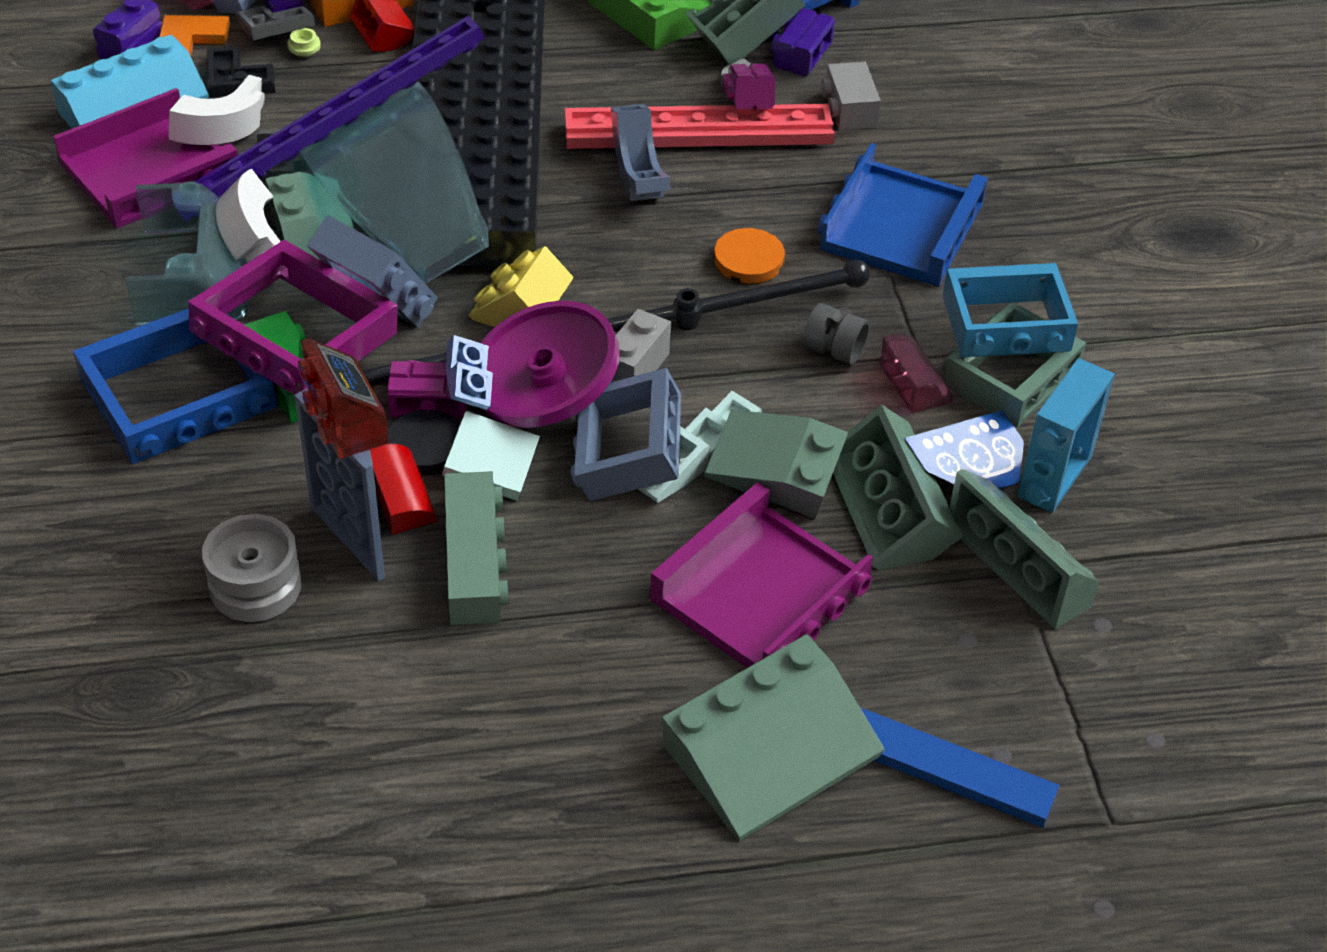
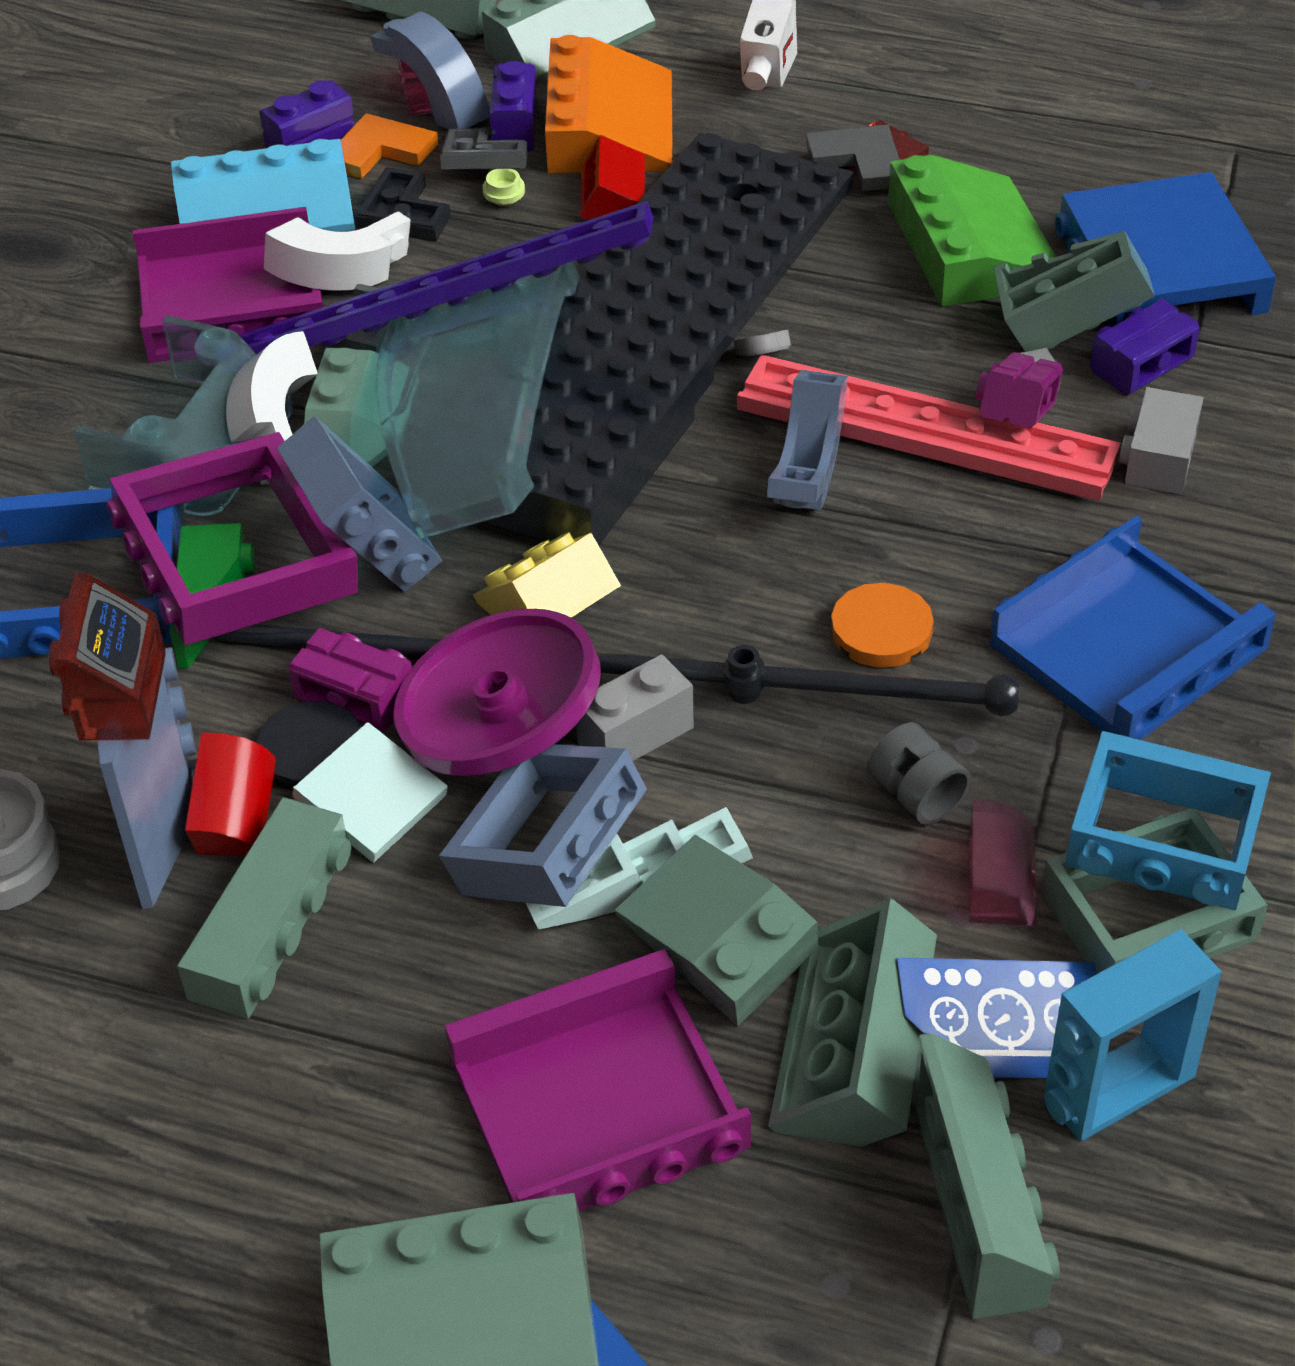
camera: 30 degrees right, 0 degrees up
medium blue slope [446,335,493,410] -> none
none -> light grey tile [734,329,791,358]

